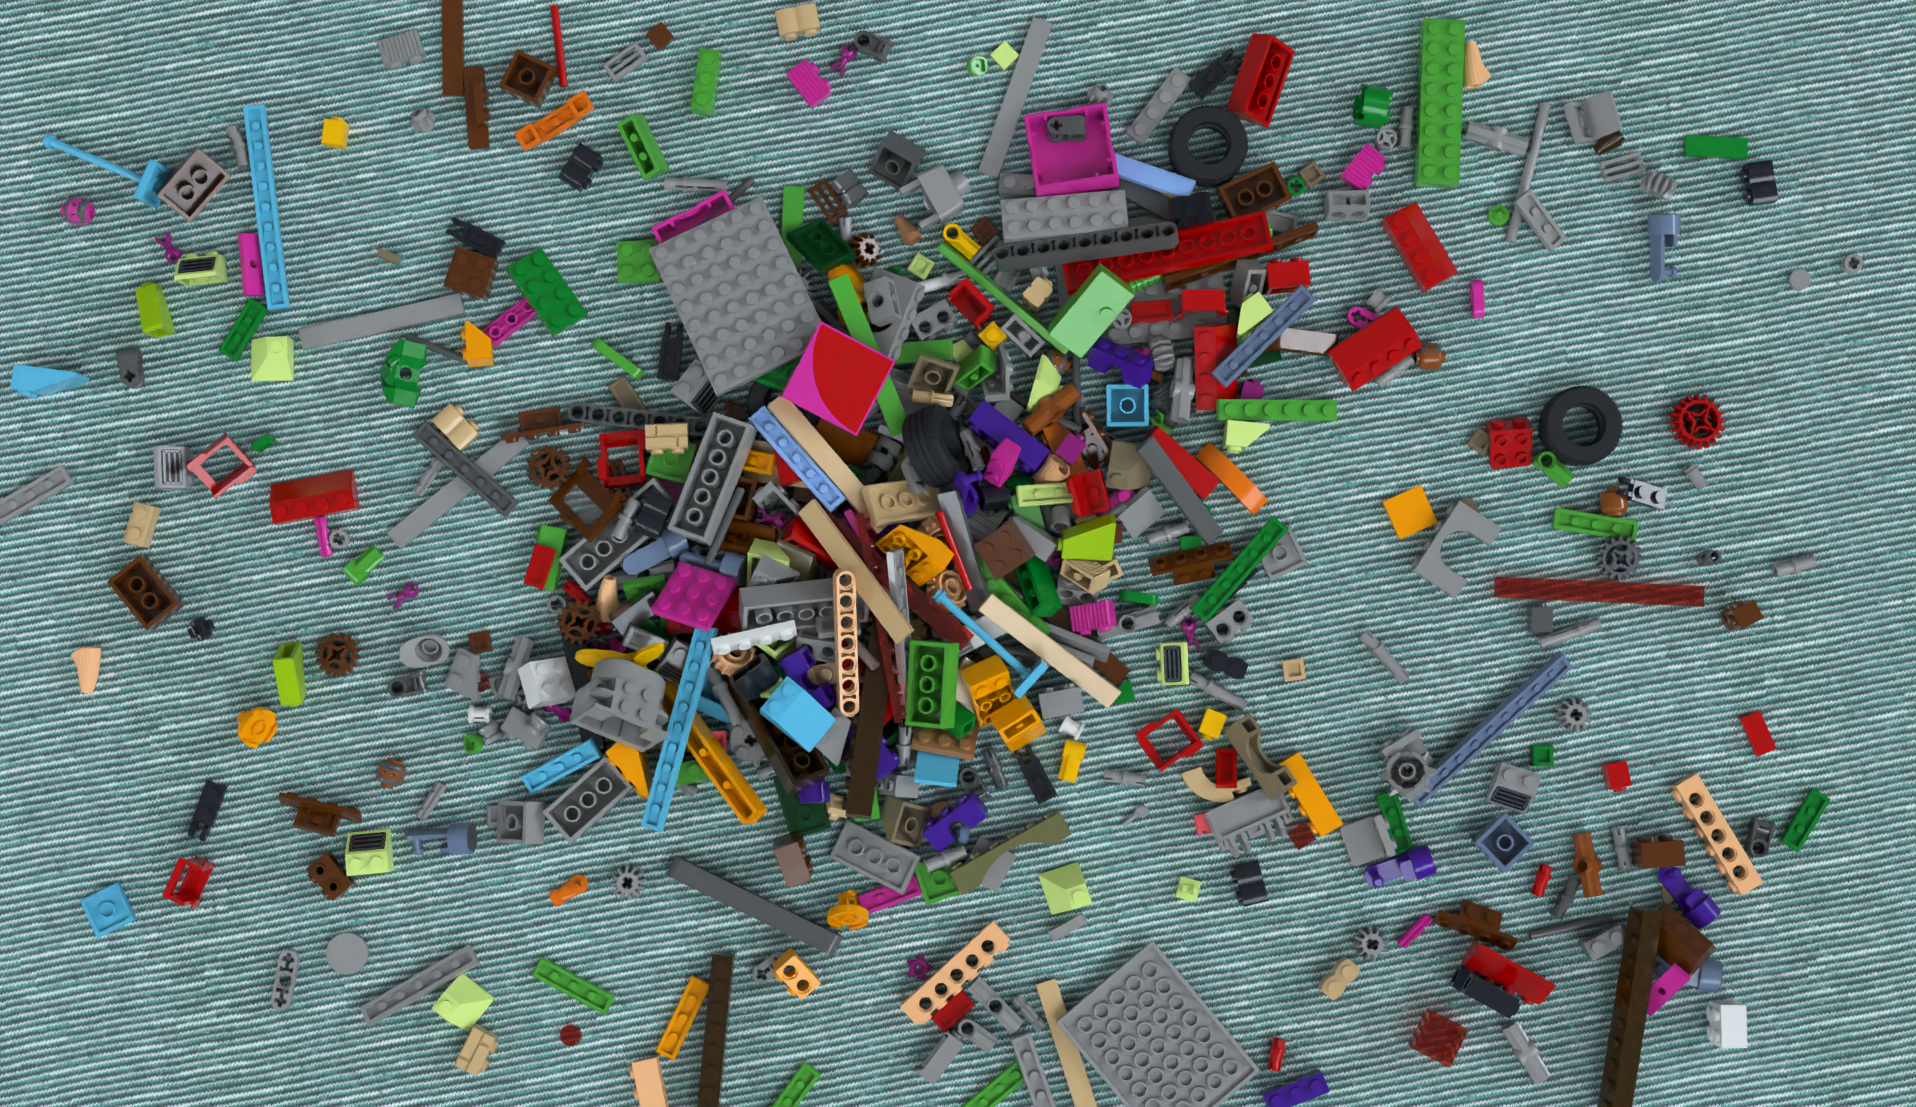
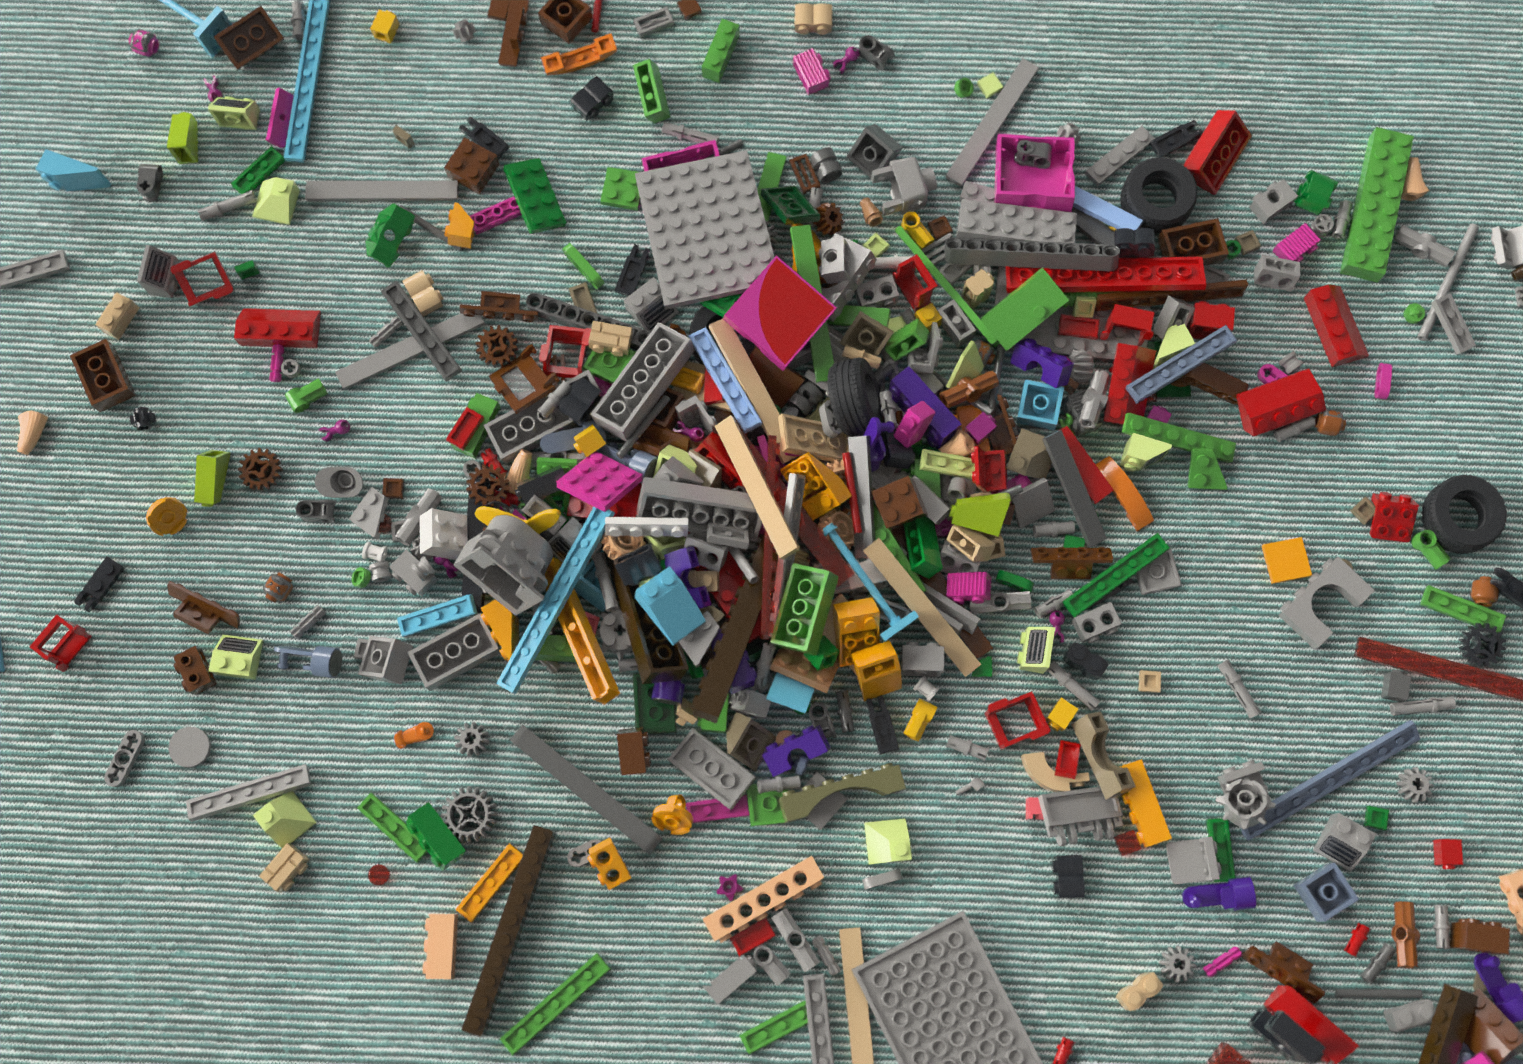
camera: 10 degrees right, 10 degrees down
light nougat beam [833,568,859,717] -> none
light grey wheel [1111,308,1132,330] -> none
yellowish green tile [1175,876,1201,902] -> none
none -> light grey pin [198,190,257,221]
none -> green brick [406,802,466,871]
none -> light grey gear [441,786,498,843]
none -> yellow brick [573,424,606,457]
none -> yellowish green tile [1072,296,1097,318]
none -> bright green wing [1187,448,1227,490]
none -> light grey brick [1249,179,1298,225]

